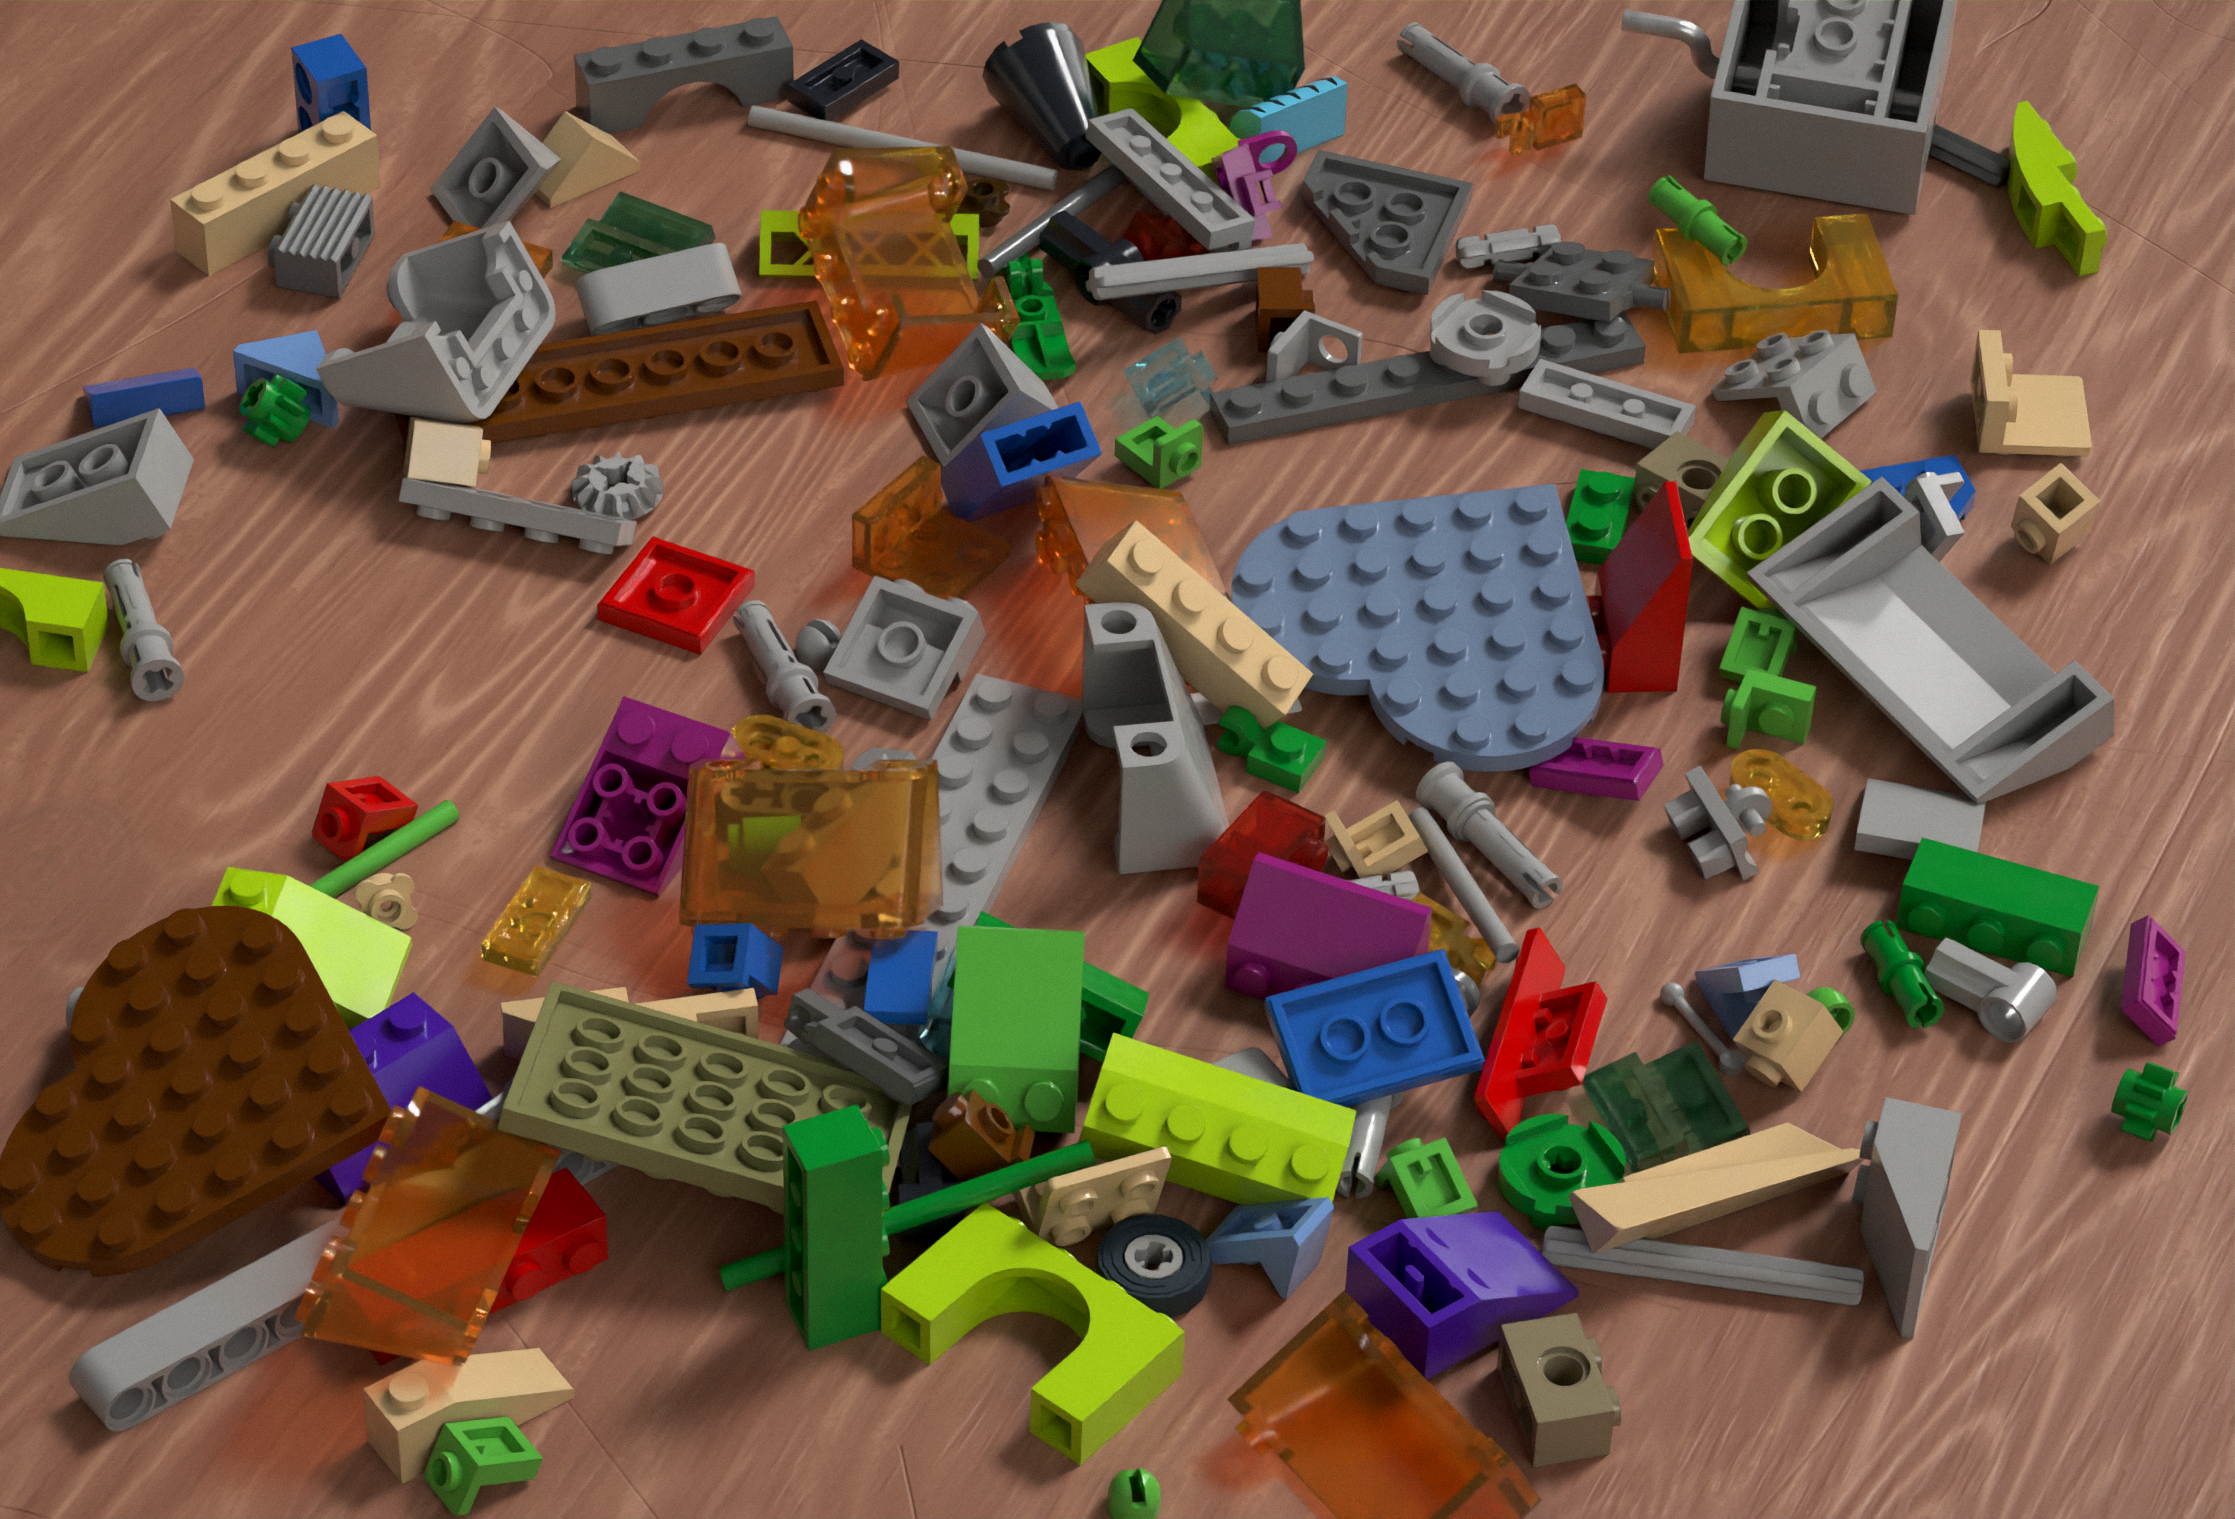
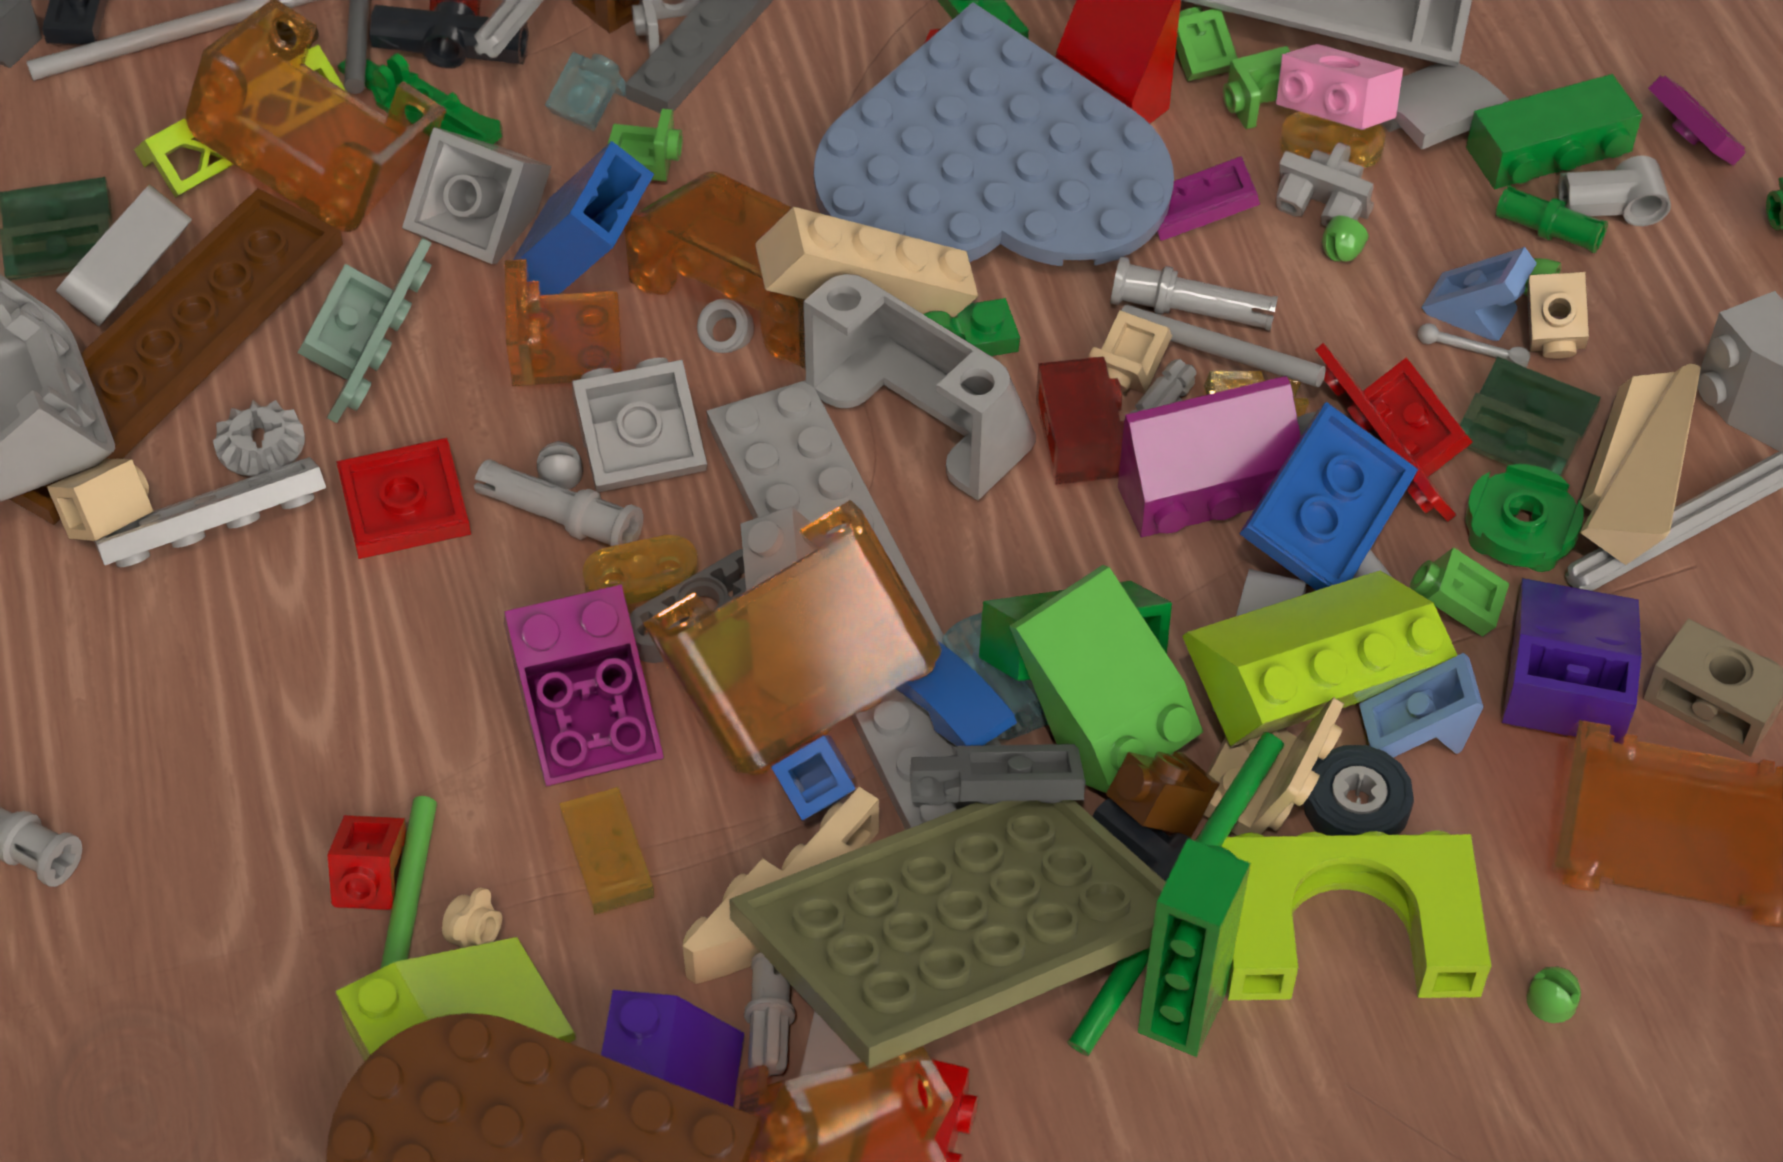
camera: 40 degrees left, 10 degrees up
none -> sand green bracket [297,237,432,423]
none -> light grey piece [697,299,754,353]
none -> bright pink brick [1276,44,1403,130]
none -> bright green hinge [1321,216,1369,262]

